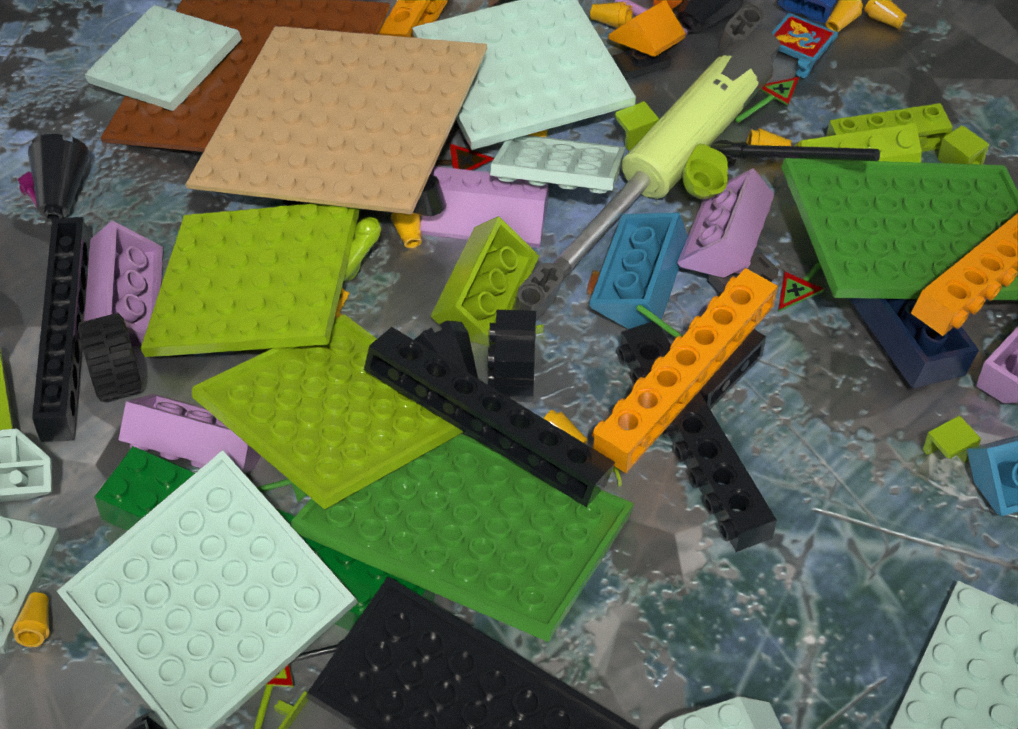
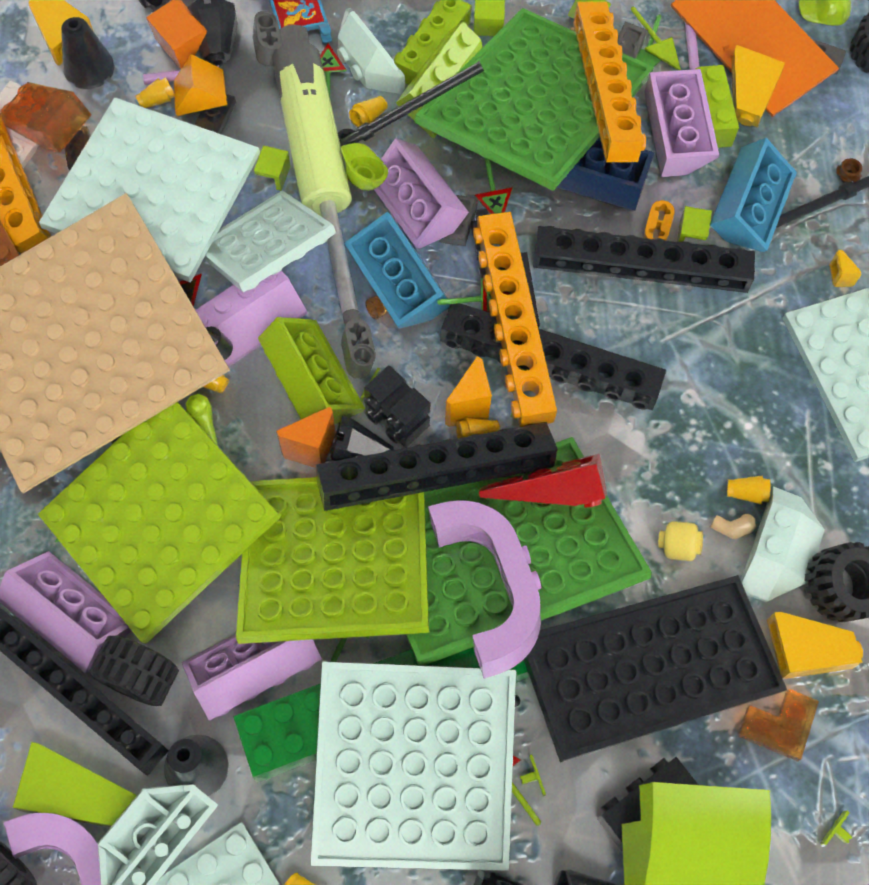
camera: 50 degrees left, 15 degrees up
none -> black cone [164,735,229,796]
none -> orange slope [276,407,336,468]
none -> light aqua wedge [337,7,405,94]
none -> lavender arch [428,501,541,679]
none -> light orange slope [445,356,492,427]
none -> red wedge [479,454,607,508]
none -> black brick [533,226,755,293]
none -> light orange beam [643,200,675,241]
none -> light yellow head [658,521,703,561]
none -> tan arm [710,514,756,539]
none -> yellow cone [727,475,771,504]

